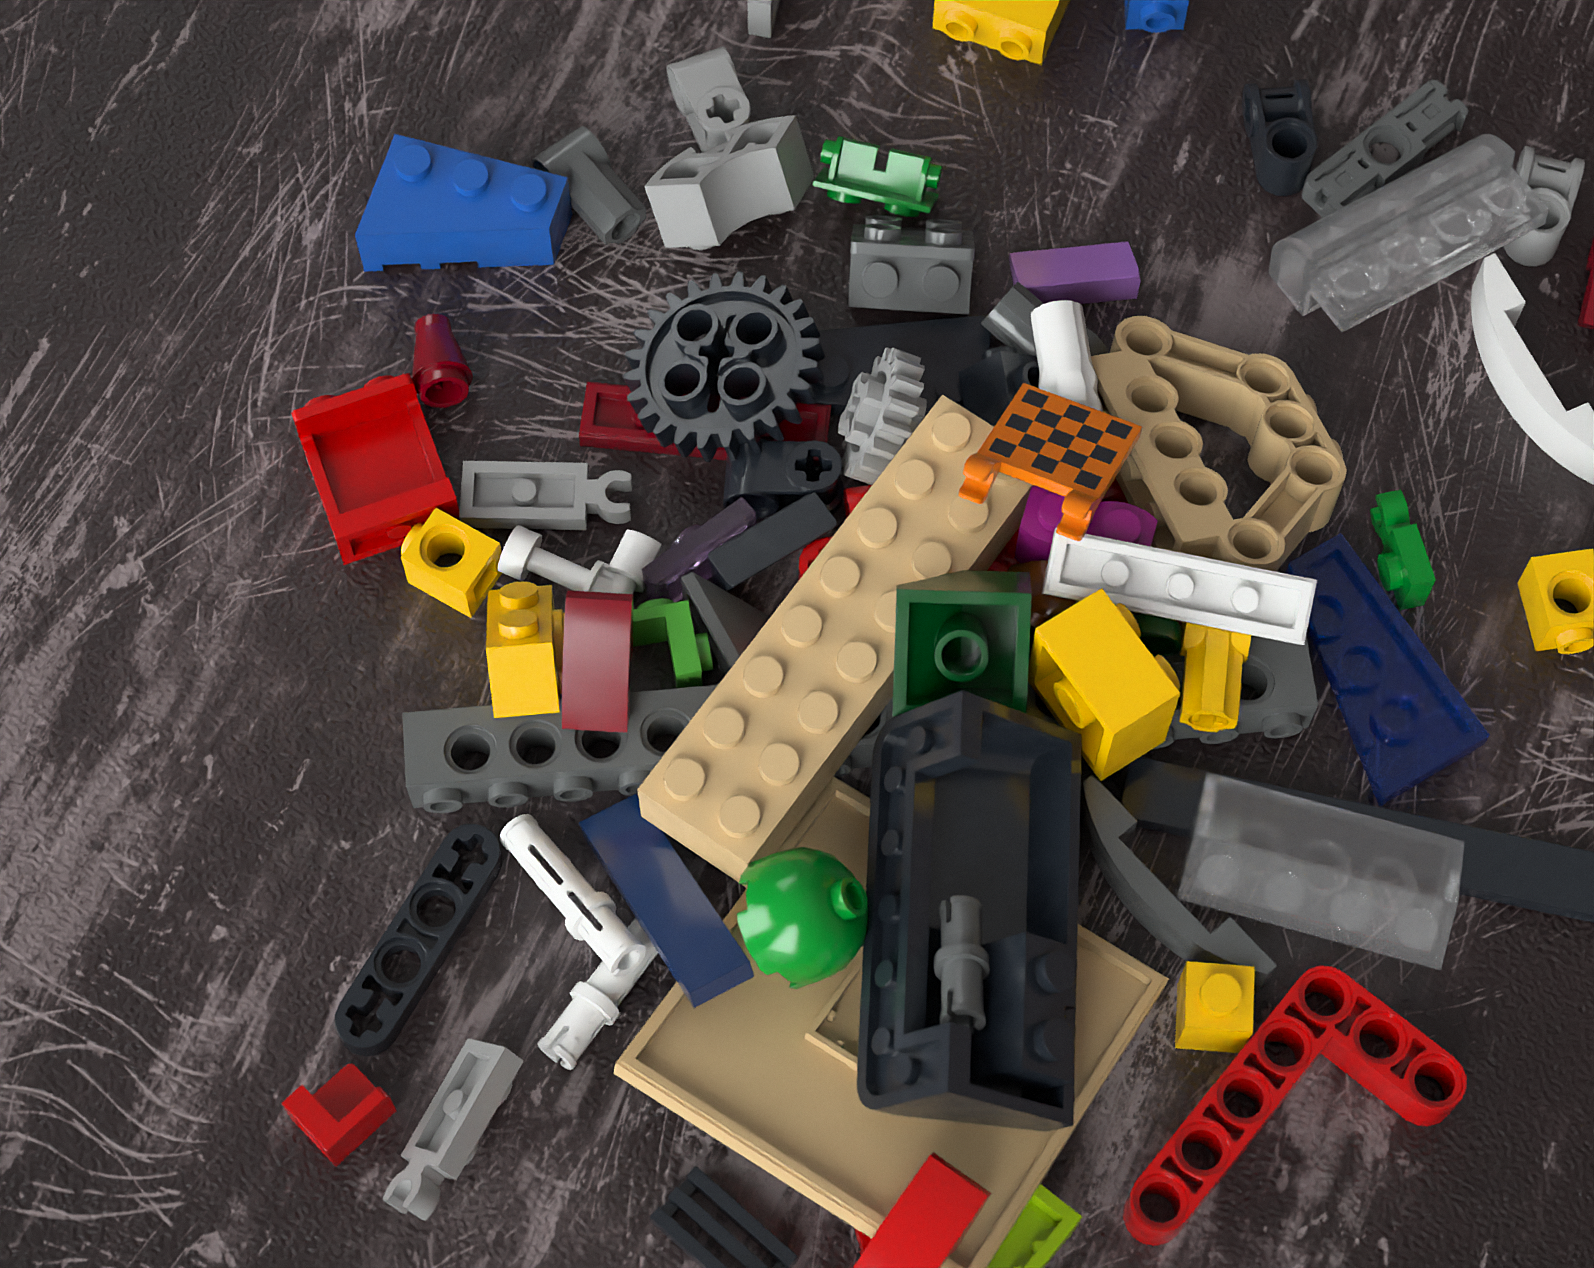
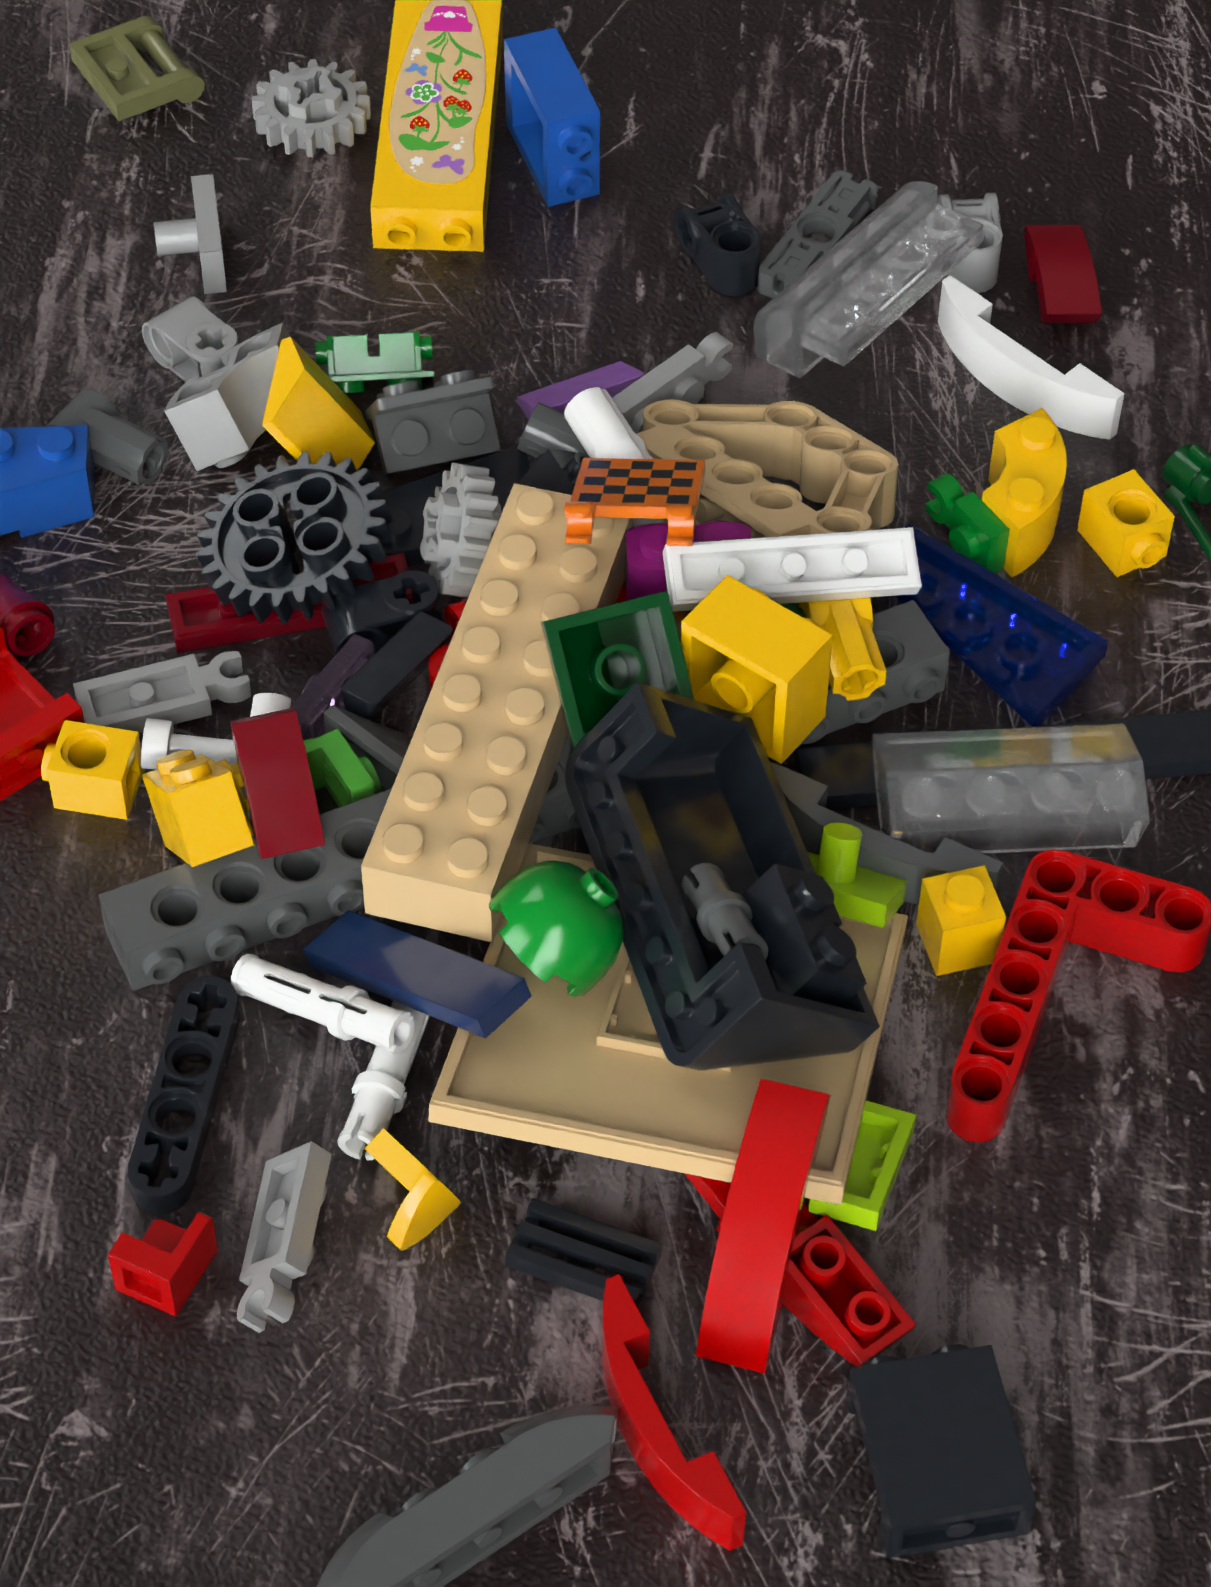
camera: 20 degrees left, 15 degrees down
none -> yellow slope [262,336,375,471]
none -> yellow tile [364,1128,461,1251]
none -> light grey plate [612,332,733,433]
none -> lime tile [807,823,907,928]
none -> yellow brick [982,408,1067,578]

